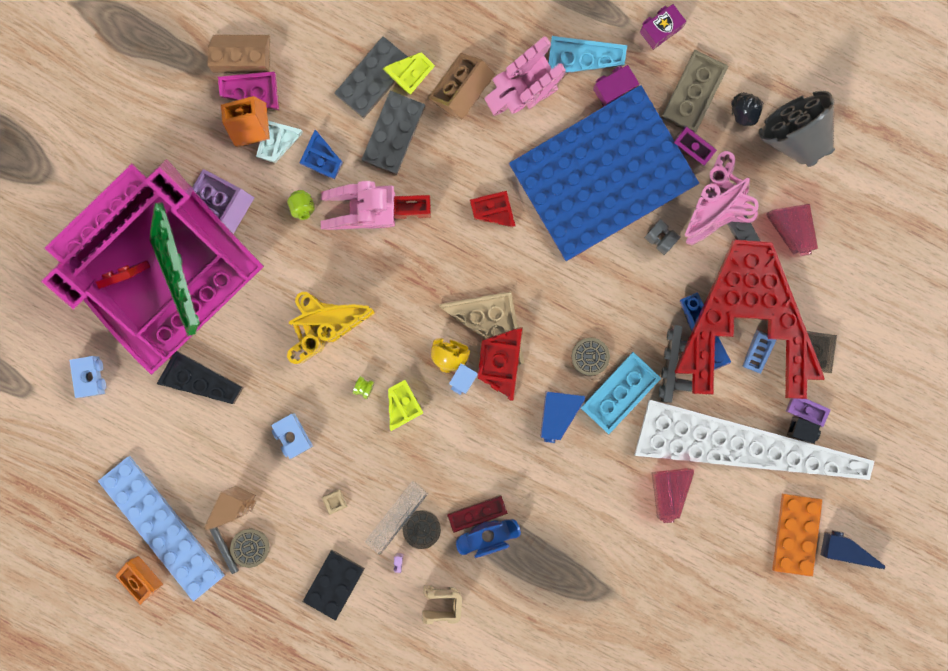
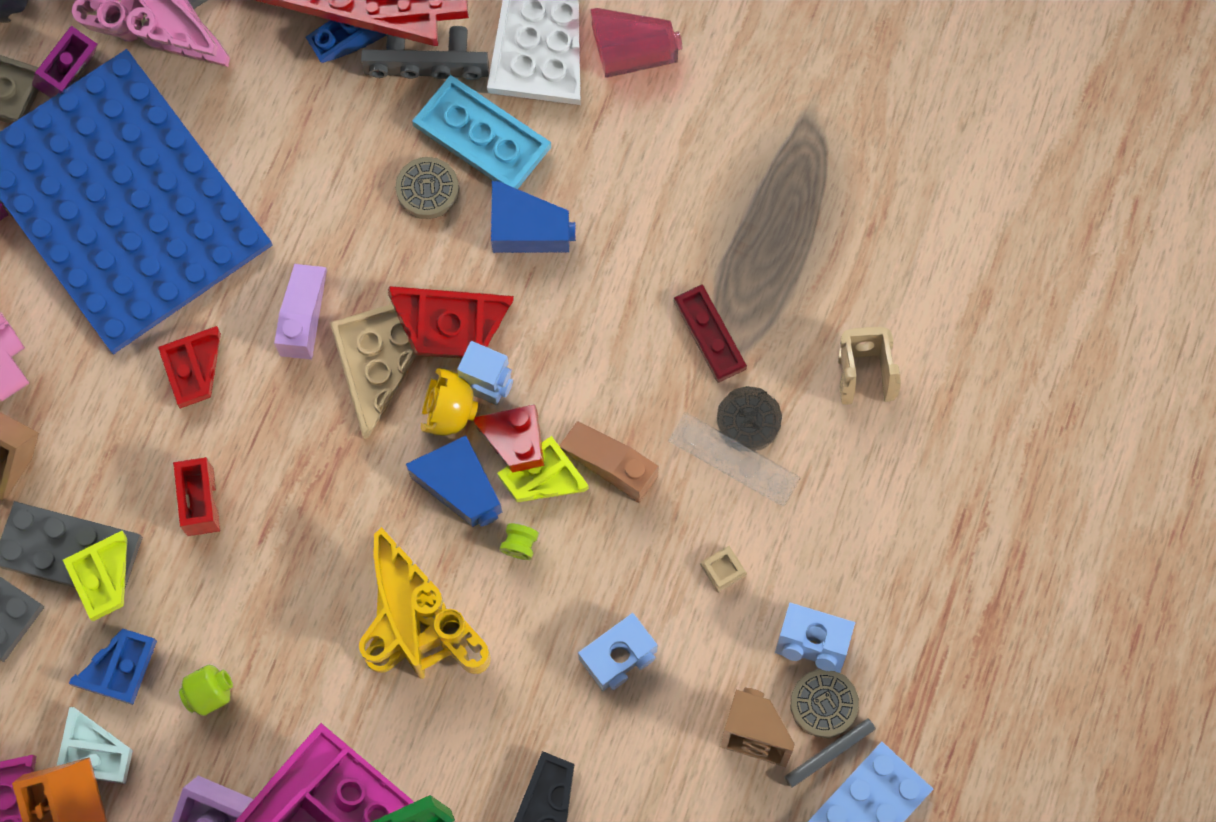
camera: 100 degrees left, 15 degrees down
black plate [302,550,365,621] -> none
bright pink piece [321,181,395,230] -> none
lavender tile [393,553,404,573] -> none
blue piece [456,519,521,558] -> none
dark grey wheel [644,219,681,255] -> none
none -> neon yellow wing [63,531,127,621]
none -> lavender slope [274,264,327,360]
none -> blue slope [406,435,503,527]
none -> wing [473,404,545,473]
none -> nougat slope [559,421,659,503]
none -> light blue brick [775,602,855,673]

